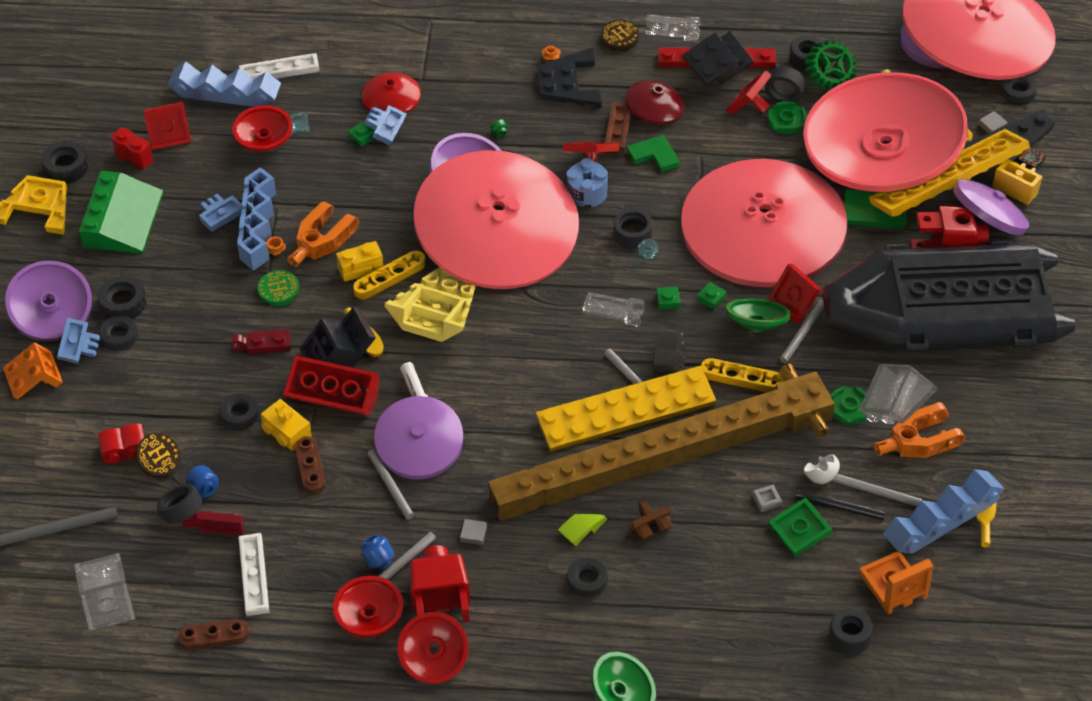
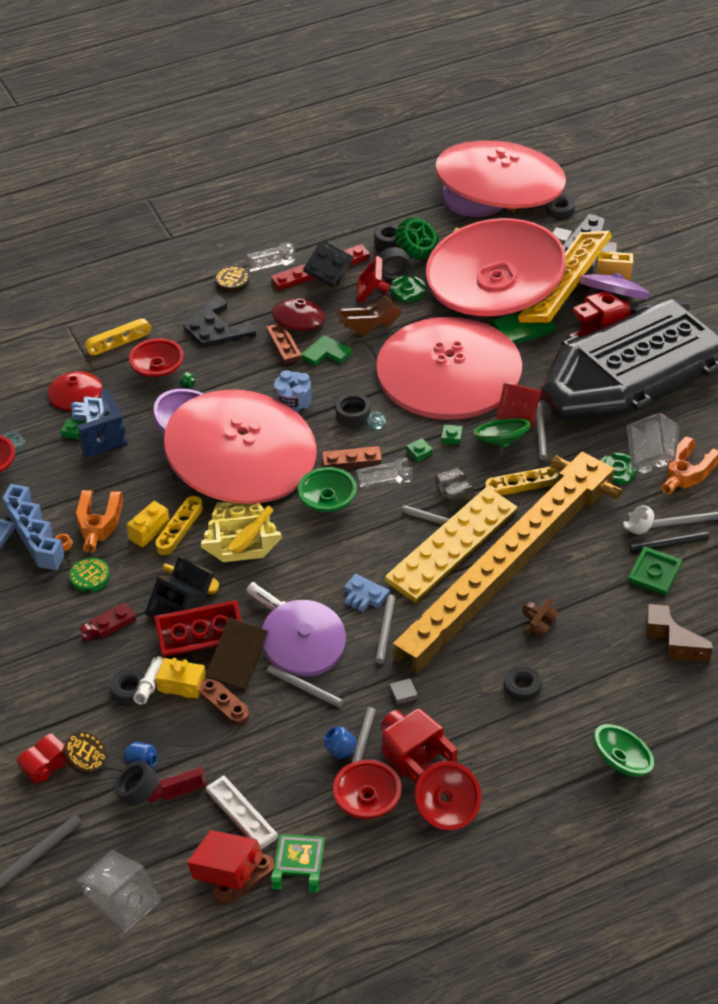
camera: 30 degrees left, 5 degrees down
orange plate [541,46,561,63] -> none
lime slope [558,514,607,546] -> none
red tile [563,142,619,163] -> none
light grey tile [752,484,782,512] -> none
none -> dark blue bracket [77,388,128,458]
none -> yellow beam [84,319,151,355]
none -> red dish [129,338,184,378]
none -> white pin [133,656,163,705]
none -> red brick [187,830,263,890]
none -> dark brown tile [205,618,269,691]
none -> yellow piece [229,506,273,555]
none -> green flag [271,834,325,893]
none -> green dish [298,467,357,512]
none -> plate [322,446,382,469]
none -> reddish brown arch [336,296,403,337]
none -> medium blue hinge [344,574,390,612]
none -> light grey bar [376,595,395,664]
none -> arch [646,604,712,662]

